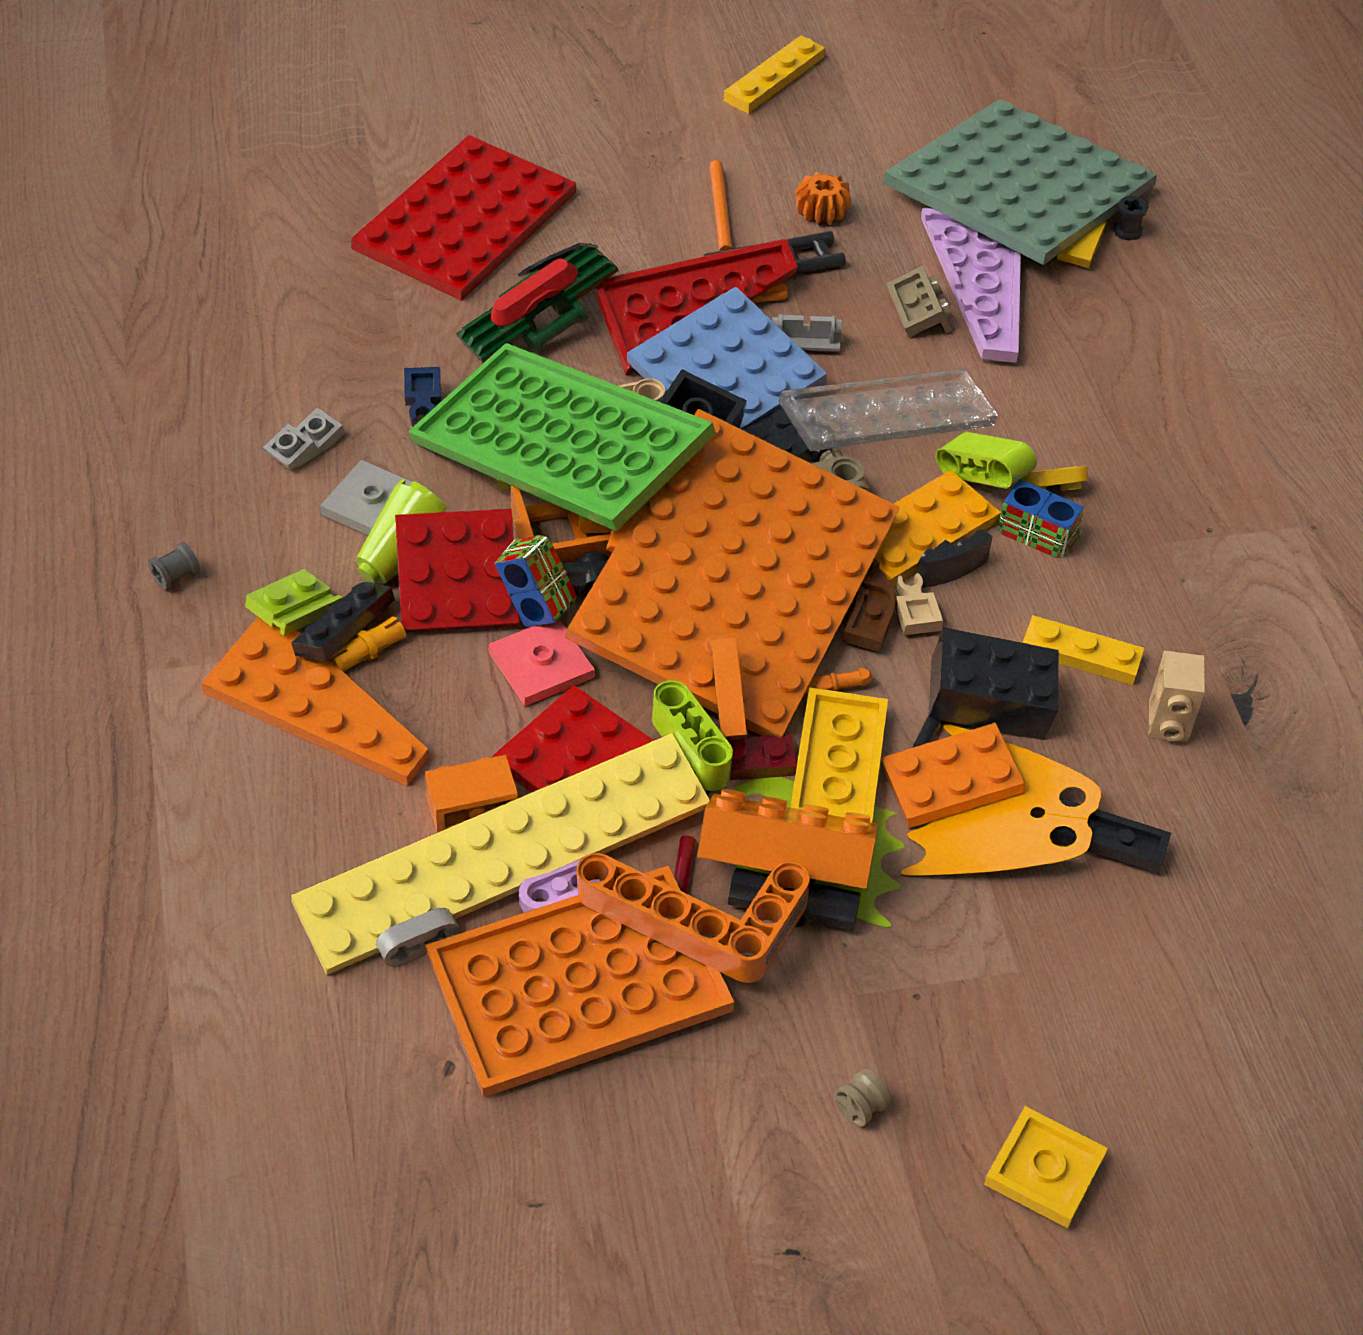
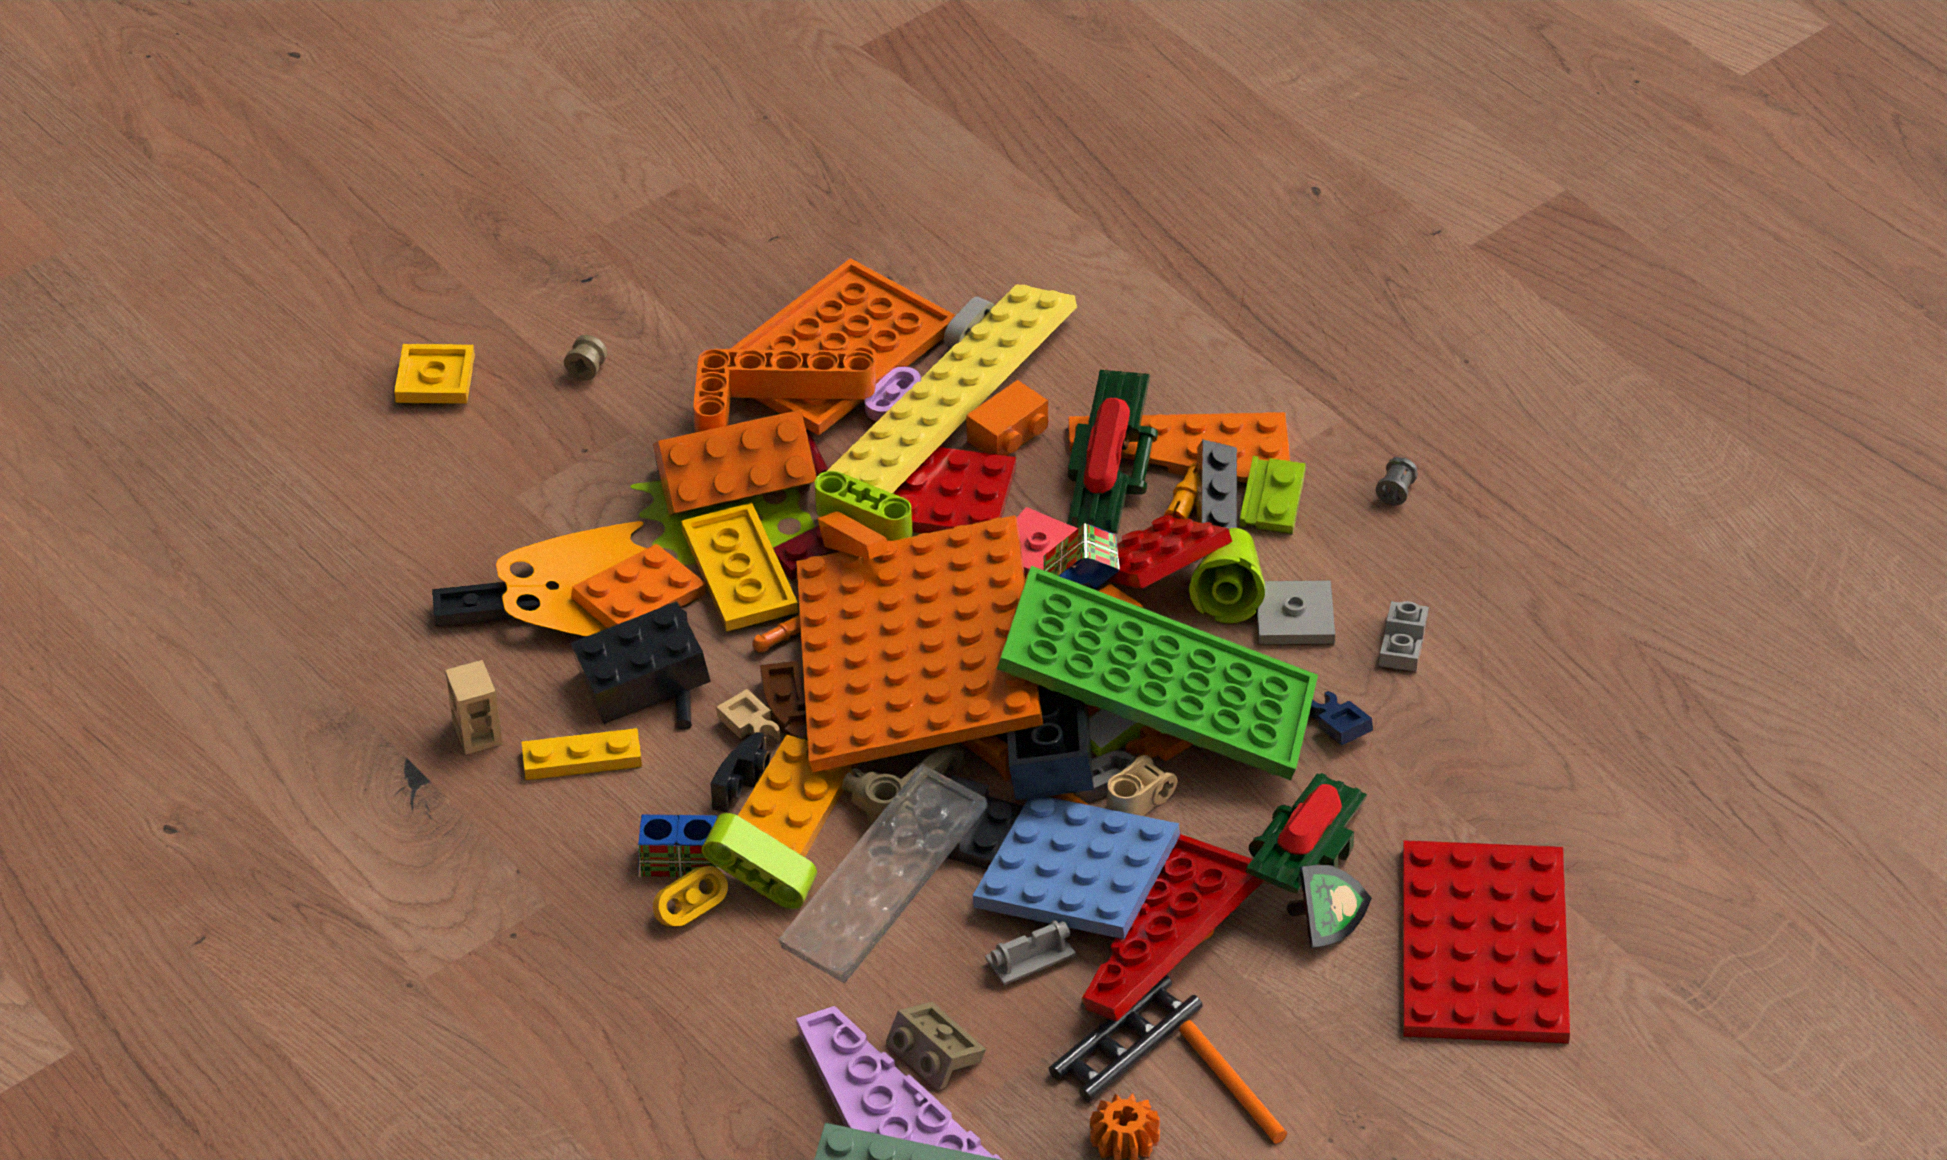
camera: 155 degrees right, 5 degrees down
none -> dark green piece [1067,370,1158,534]

